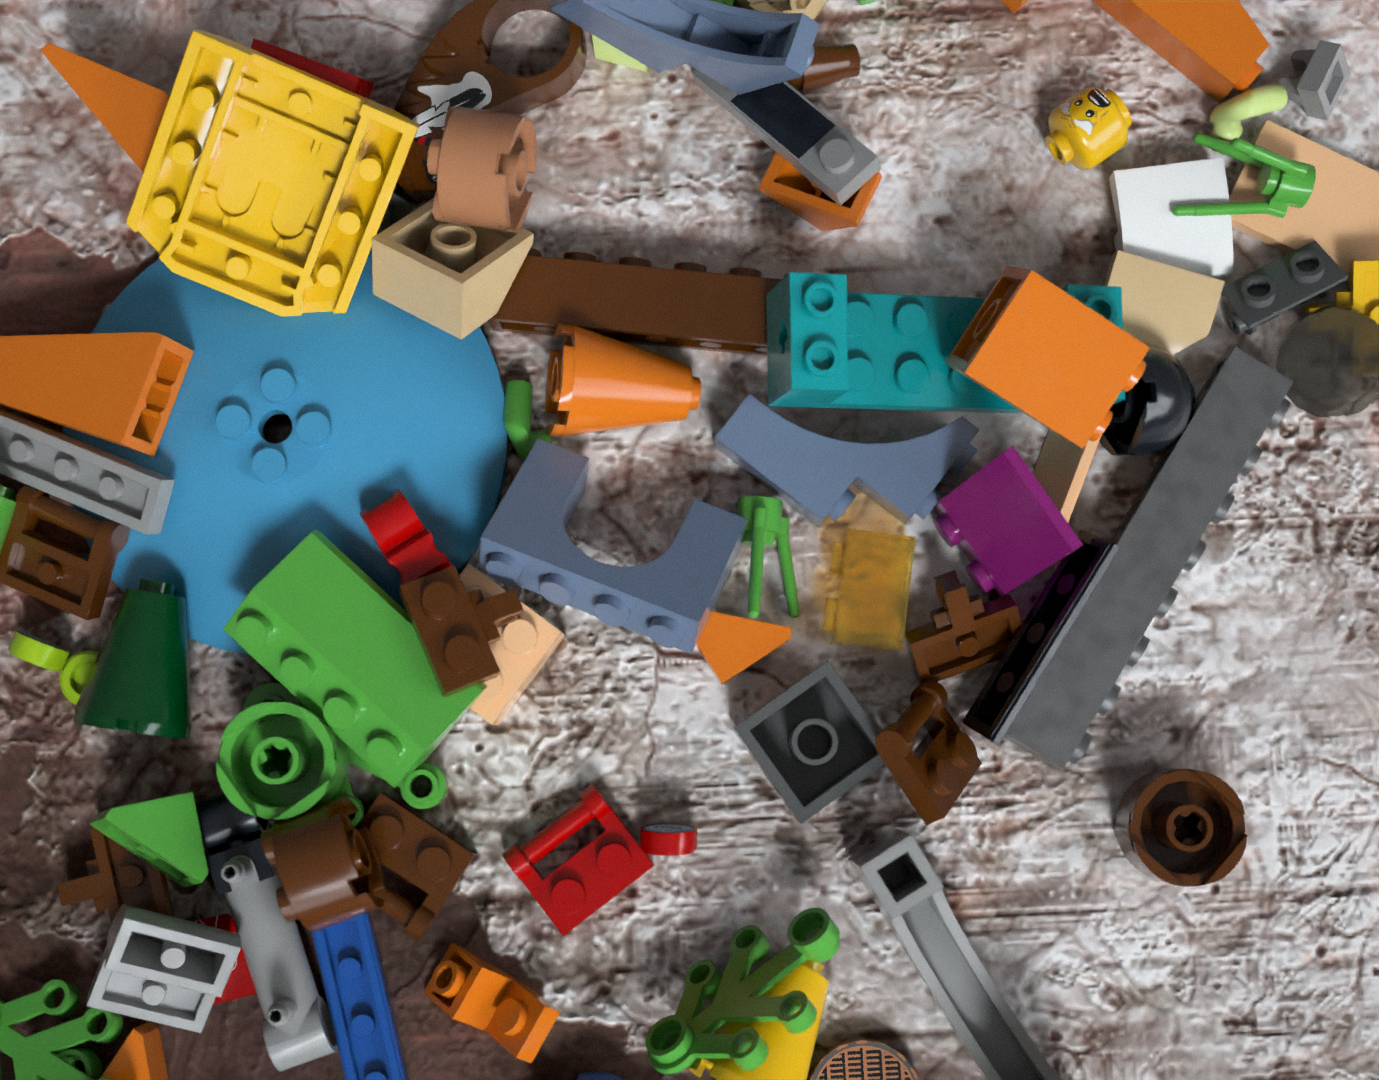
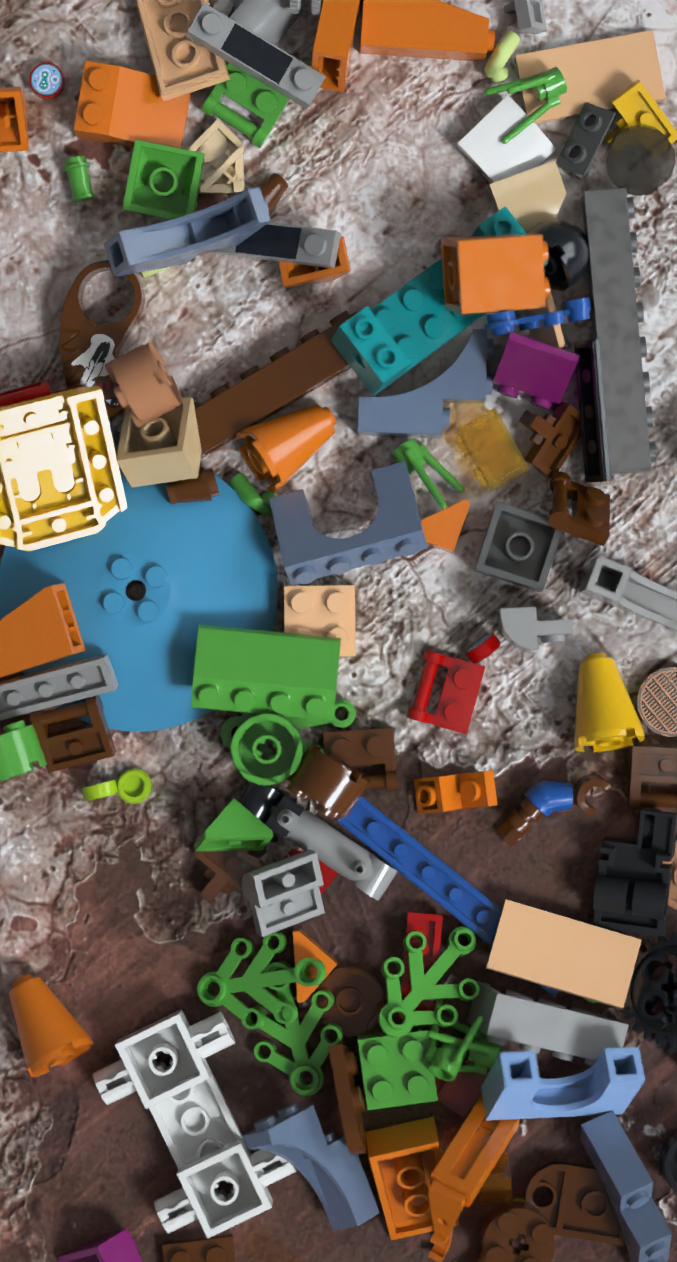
camera: 30 degrees left, 5 degrees up
dark green cone [73,579,192,738] -> none
red leg [359,489,452,585] -> none
reddish brown hinge [398,565,524,698] -> none
bright green plant [645,907,840,1074] -> none
yellow head [1045,86,1132,170] -> none
none -> reddish brown cone [165,467,219,505]
none -> blue plant [484,297,592,336]
none -> light grey brick [496,607,573,651]

